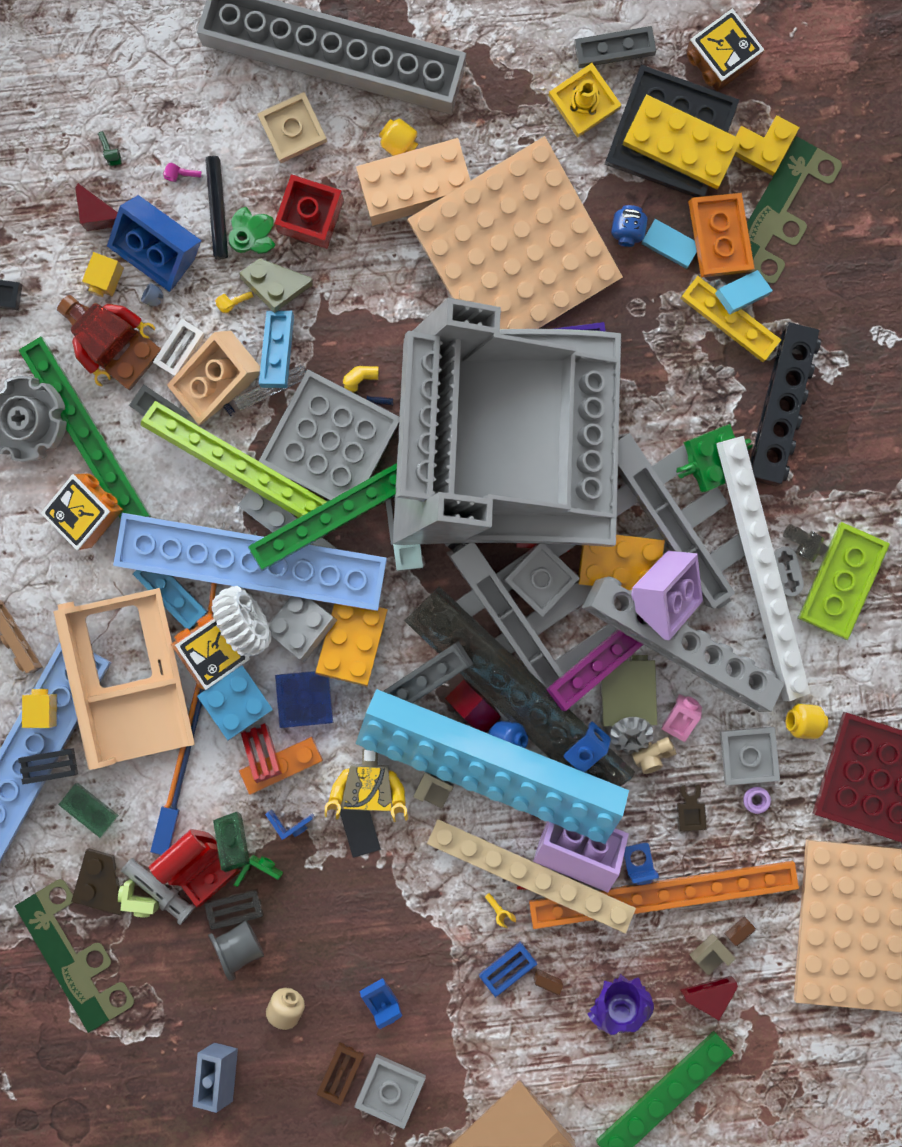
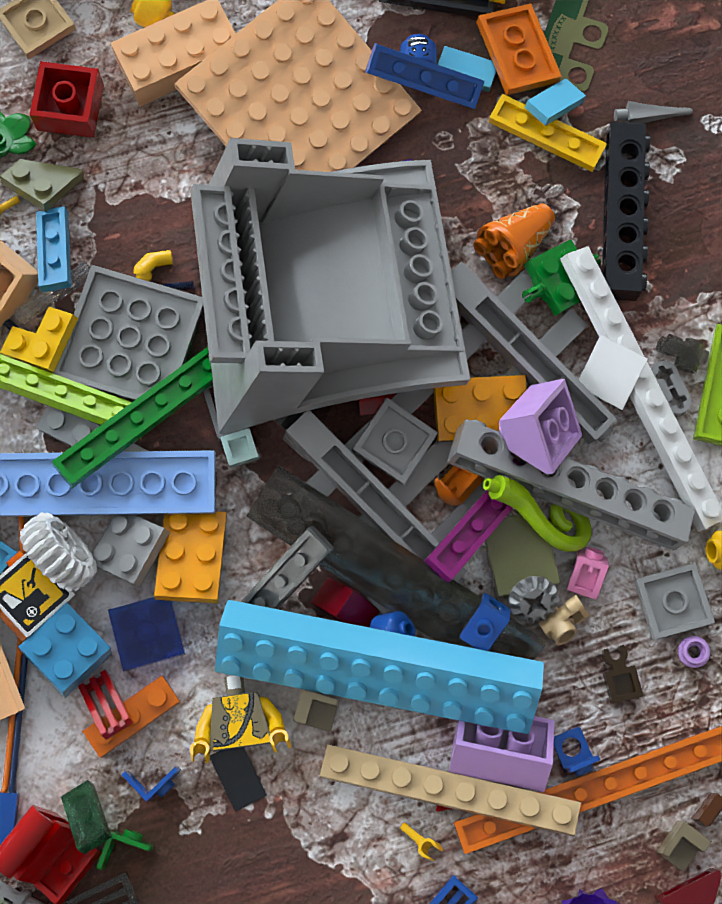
camera: 15 degrees left, 10 degrees down
none -> yellow plate [0,306,78,373]
none -> blue plate [365,43,485,109]
none -> orange plate [435,466,484,506]
none -> orange cone [473,204,555,279]
none -> lime plant [483,475,592,552]
none -> white sticker [579,335,648,410]
none -> light grey piece [614,101,693,124]

